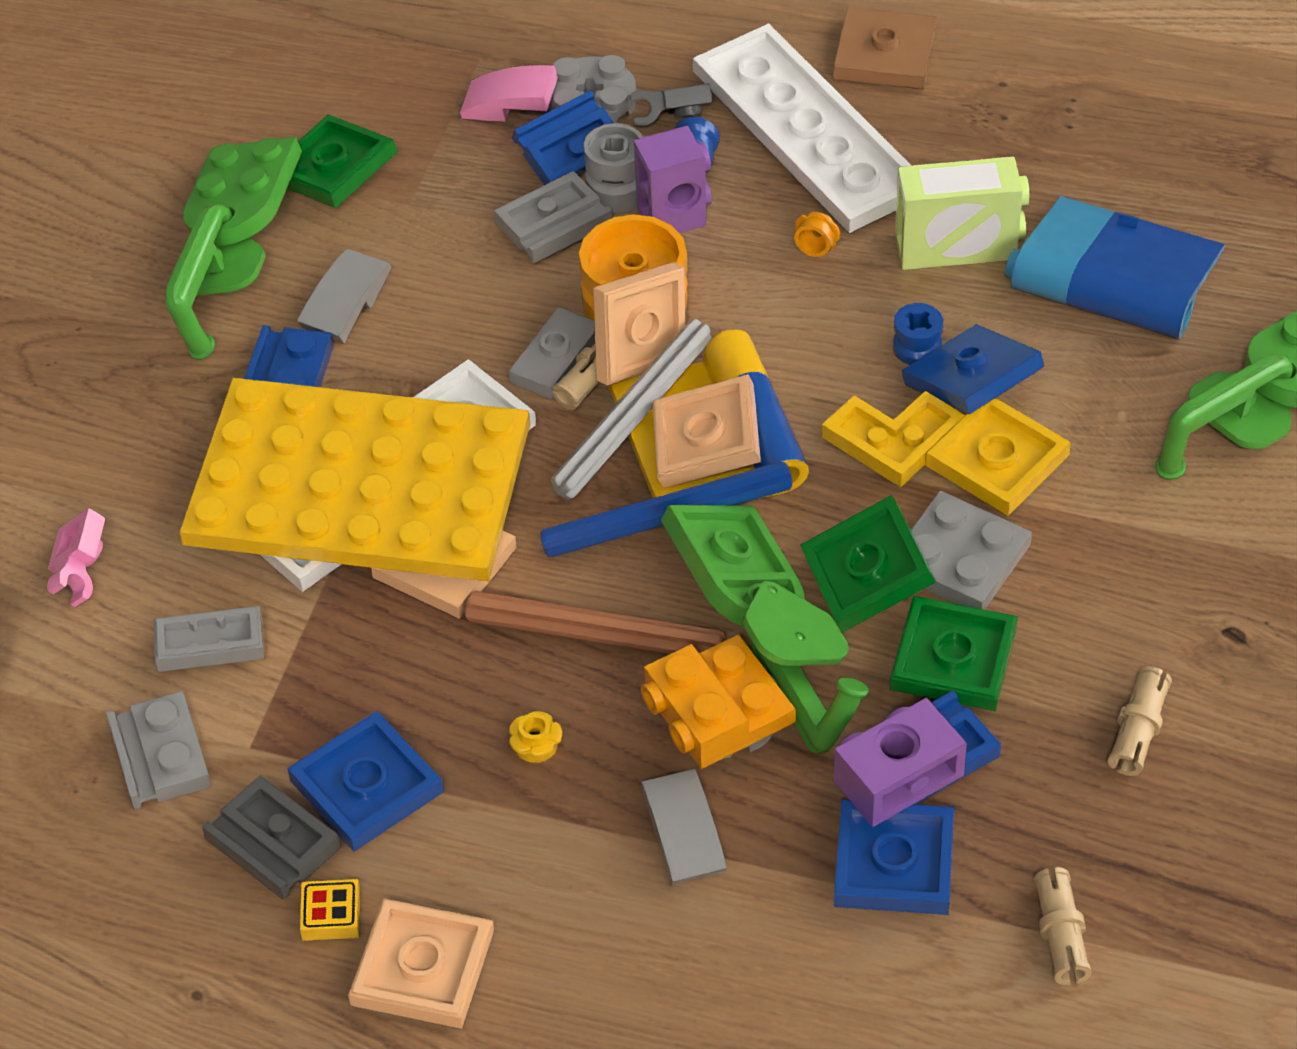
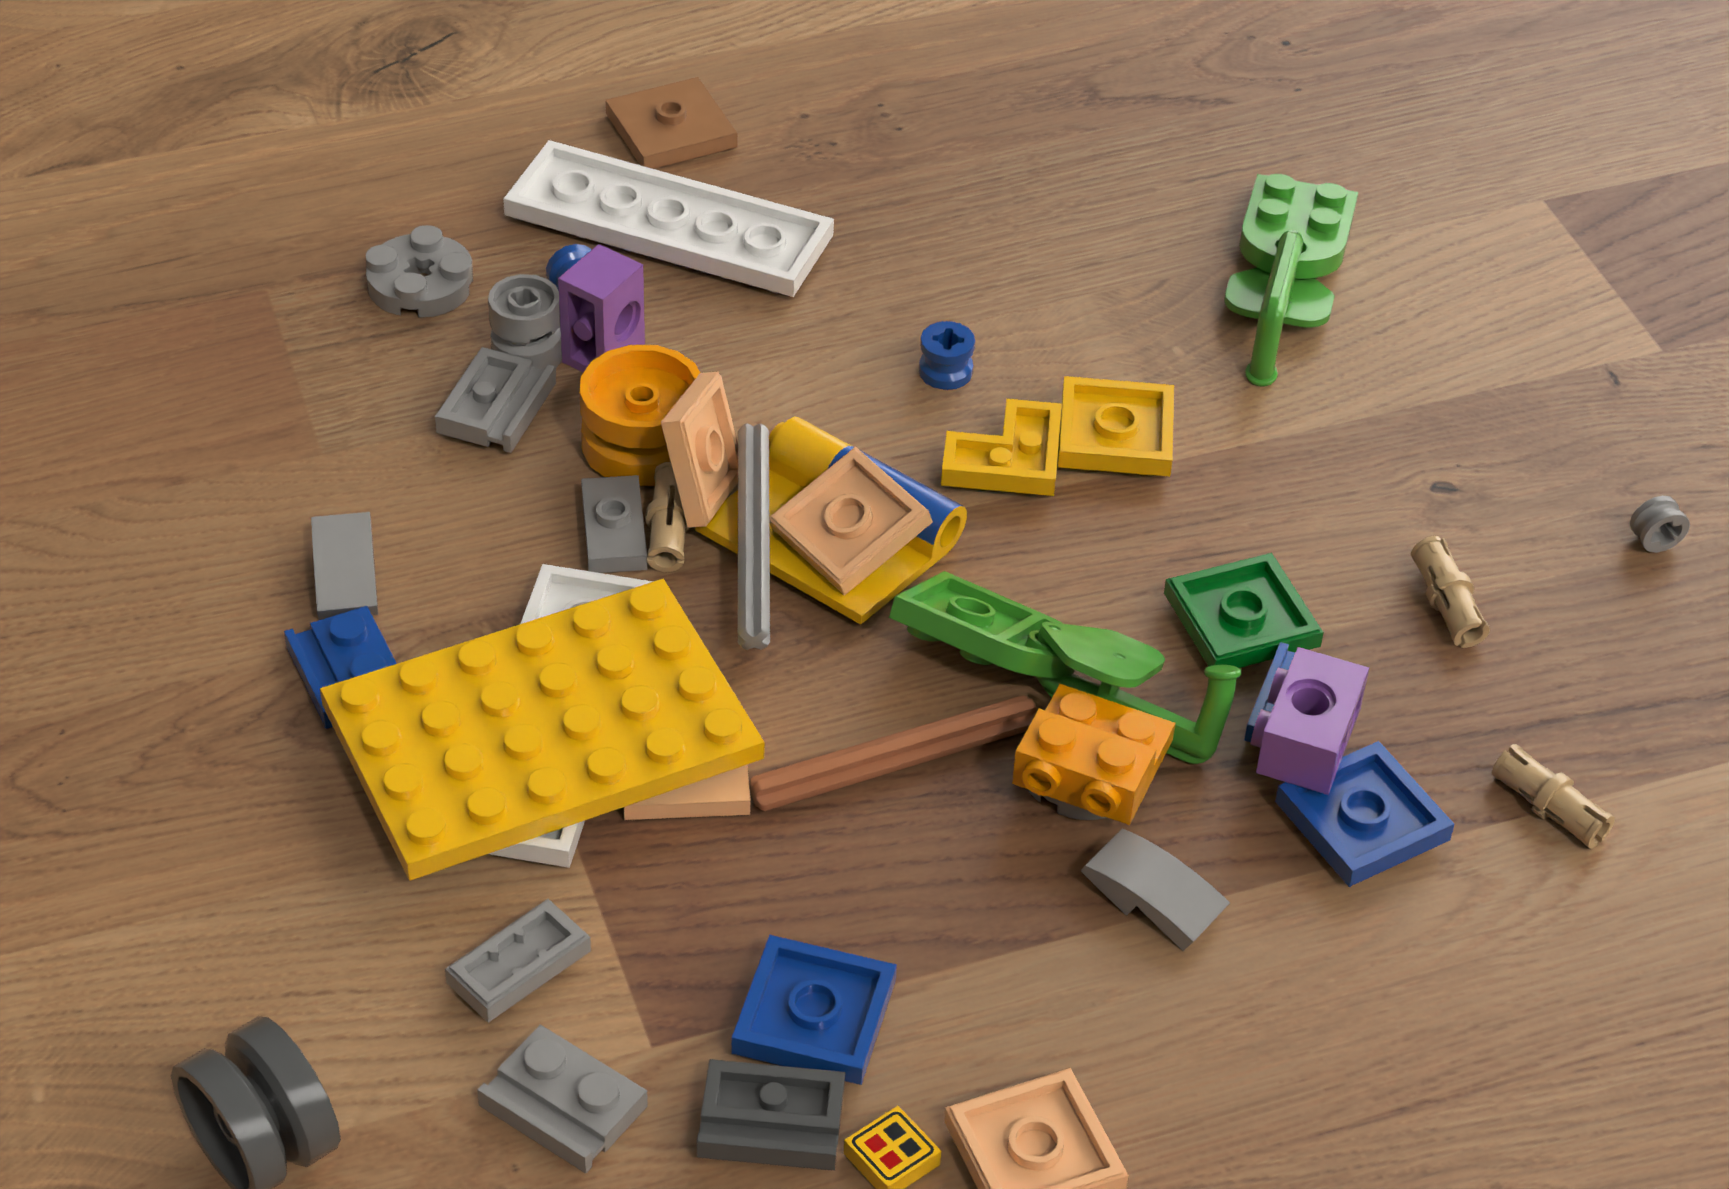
camera: 40 degrees left, 5 degrees down
bright pink plate [47,508,105,607] -> none
bright green plate [165,137,302,360] -> none
green plate [287,114,398,208] -> none
bright pink slope [460,65,558,122] -> none
yellow plate [509,711,563,763] -> none
blue plate [512,90,614,185] -> none
blue axle [540,462,792,557] -> none
dark grey plate [629,83,712,126] -> none
light orange plate [794,212,840,257] -> none
green plate [800,495,937,632] -> none
yellowish green brick [895,157,1029,270] -> none
blue plate [901,324,1044,414] -> none
light grey plate [911,490,1032,610] -> none
blue door [1005,196,1225,339] -> none

